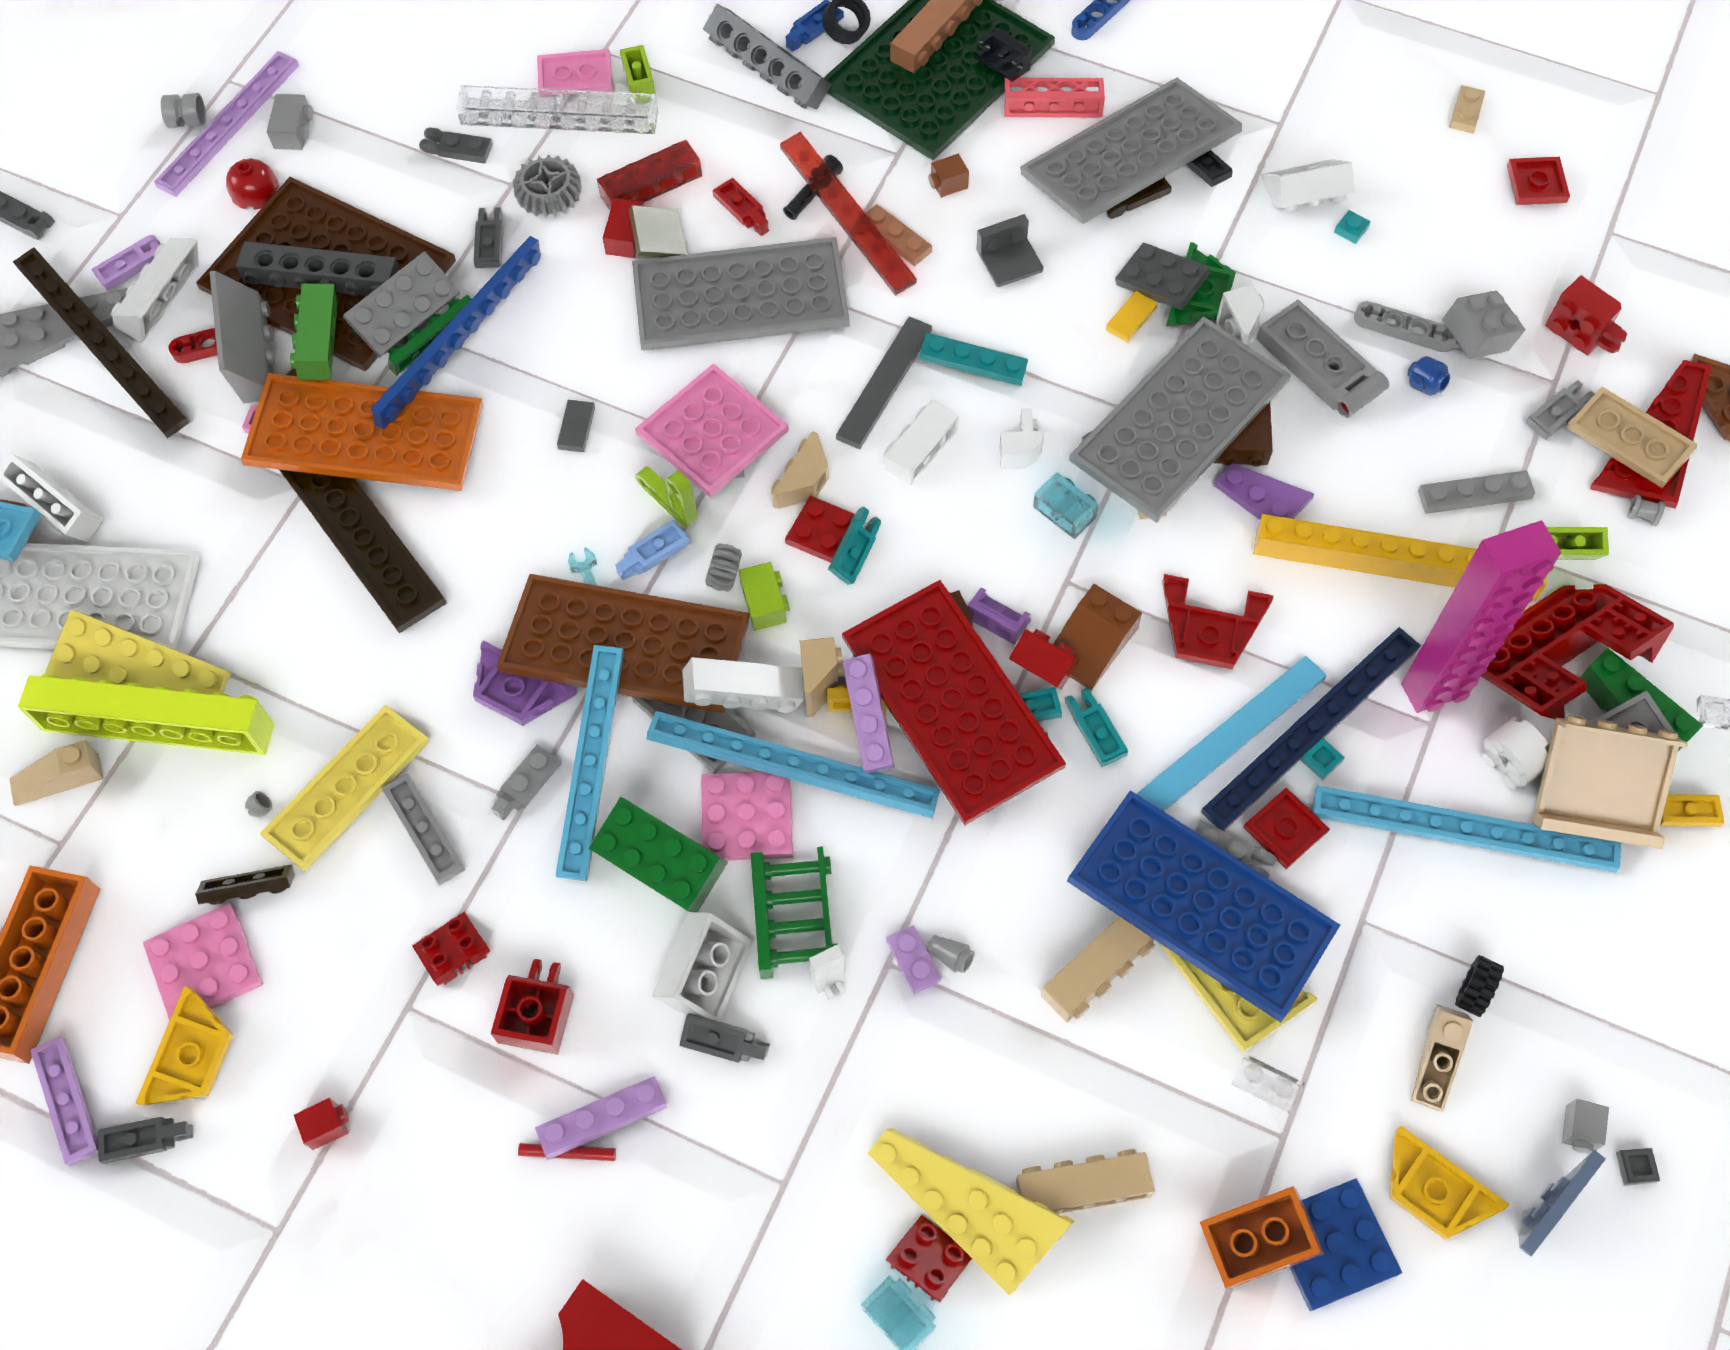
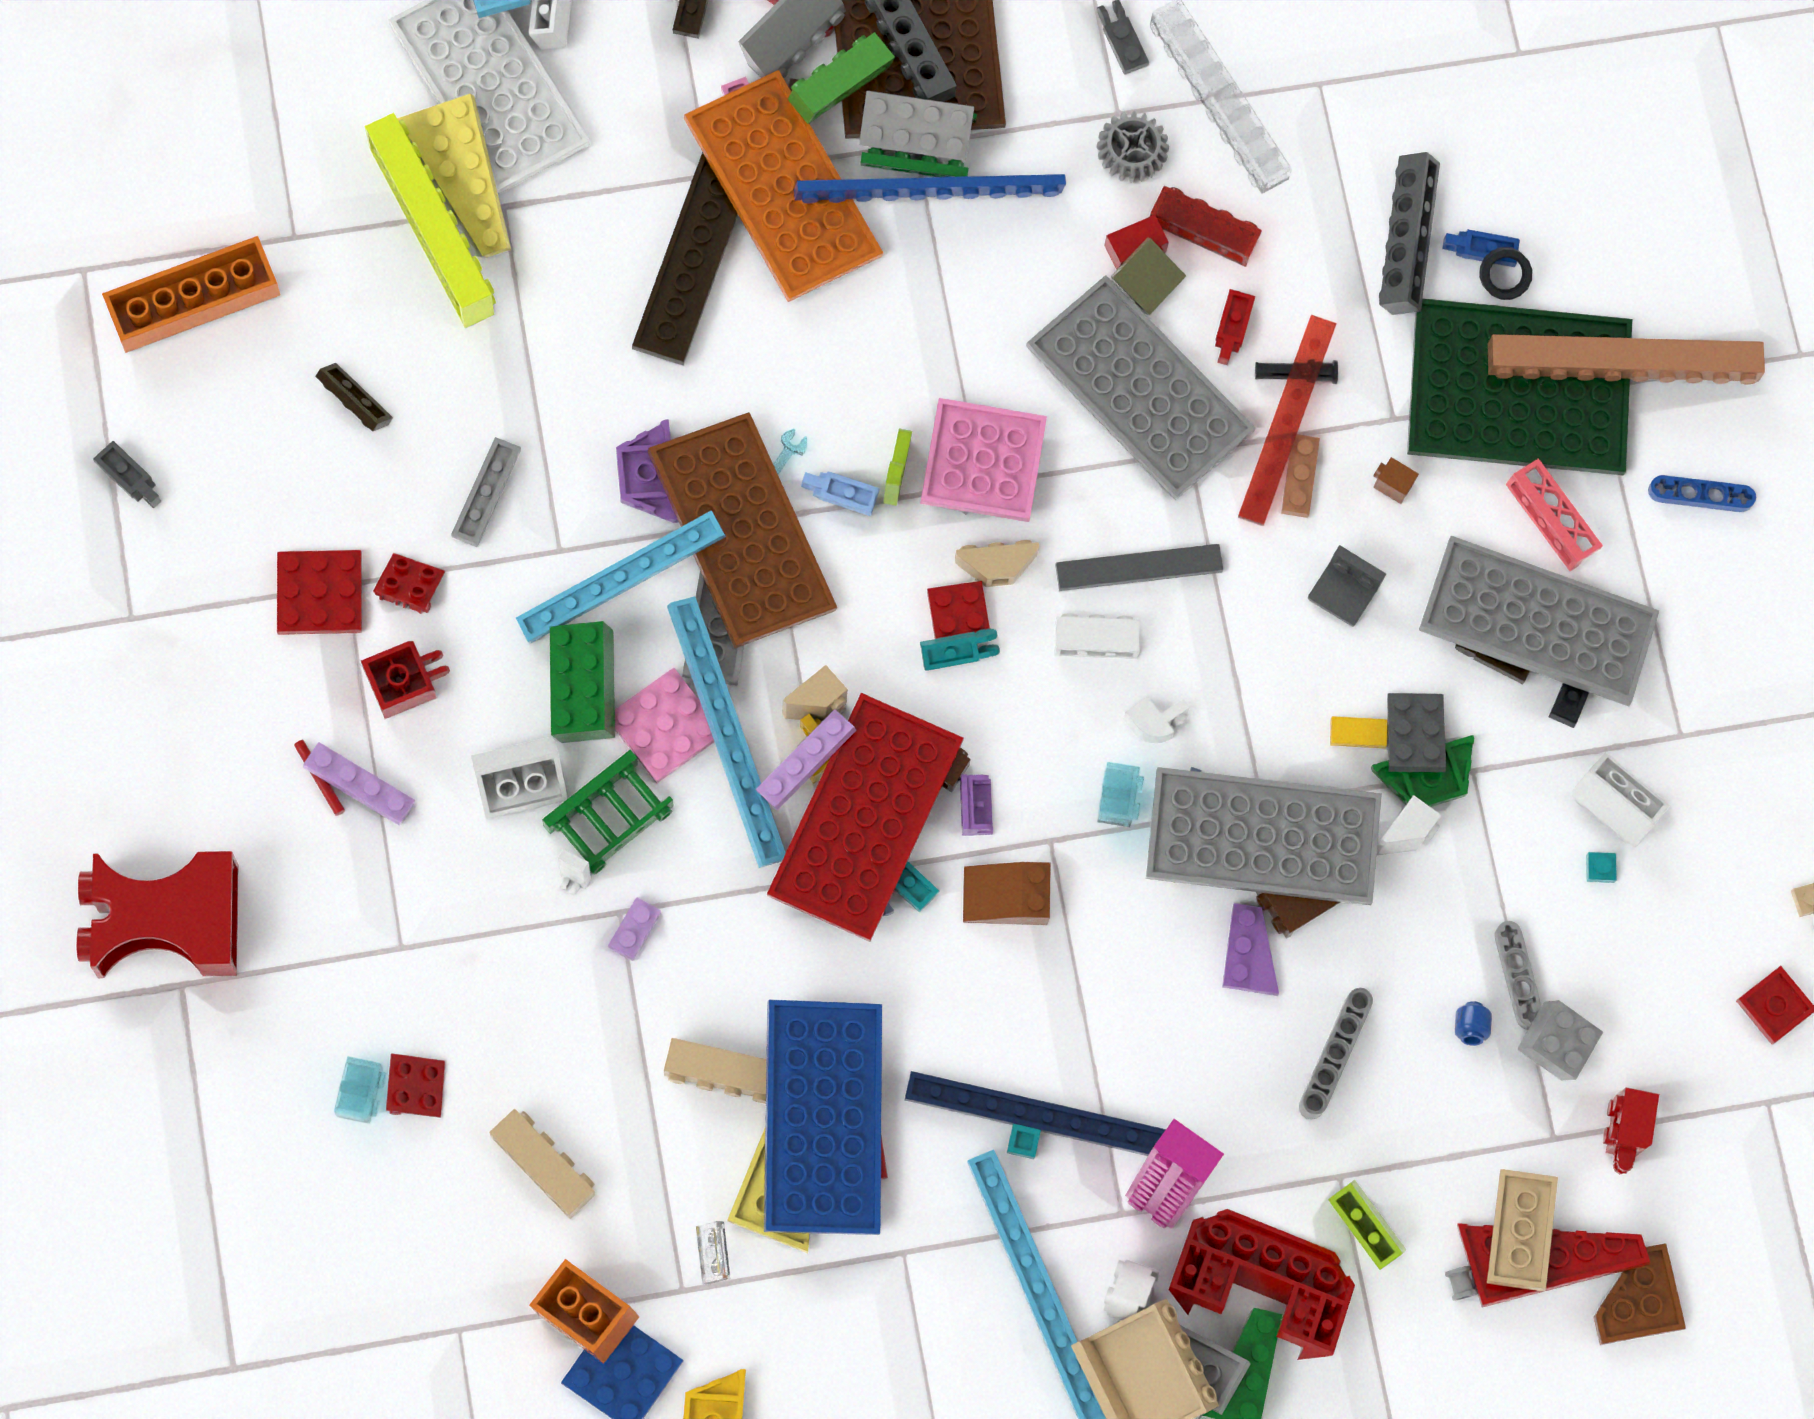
camera: 45 degrees right, 10 degrees up
tan slope [9,740,103,806] -> none
lavender plate [30,1036,98,1166] -> none
yellow wing [135,986,234,1105] -> none
bright pink plate [143,903,263,1021] -> none
light grey hinge [245,791,272,817] -> none
light yellow plate [259,705,430,872] -> none
red brick [293,1097,350,1150] -> none
dark grey hinge [473,207,503,268] -> none
light grey hinge [491,744,561,821] -> none
bright pink plate [537,49,613,99] -> none
dark grey tile [557,400,595,452] -> none
lime brick [619,45,657,107] -> none
dark grey hinge [679,1013,770,1063] -> none
white brick [682,657,805,713] -> none
light grey gear [705,543,742,592] -> none
lime brick [738,561,790,631] -> none
light yellow wing [867,1128,1075,1295] -> none
teal plate [919,332,1028,386] -> none
light grey cone [927,935,975,973] -> none
black hinge [976,27,1032,82] -> none
red brick [1008,629,1079,690] -> none
teal hinge [1065,688,1129,767] -> none
medium azure tile [1137,656,1327,811] -> none
red wing [1162,574,1274,670] -> none
light grey hinge [1195,820,1277,878] -> none
red plate [1243,787,1330,870] -> none
yellow brick [1253,514,1547,601] -> none
light grey hinge [1256,299,1390,418] -> none
tan slope [1411,1004,1473,1112] -> none
light grey plate [1418,470,1536,514] -> none
black tyre [1455,955,1504,1017] -> none
light grey hinge [1525,380,1595,440] -> none
none -> red plate [277,550,362,635]
none -> light grey beam [1299,987,1373,1120]

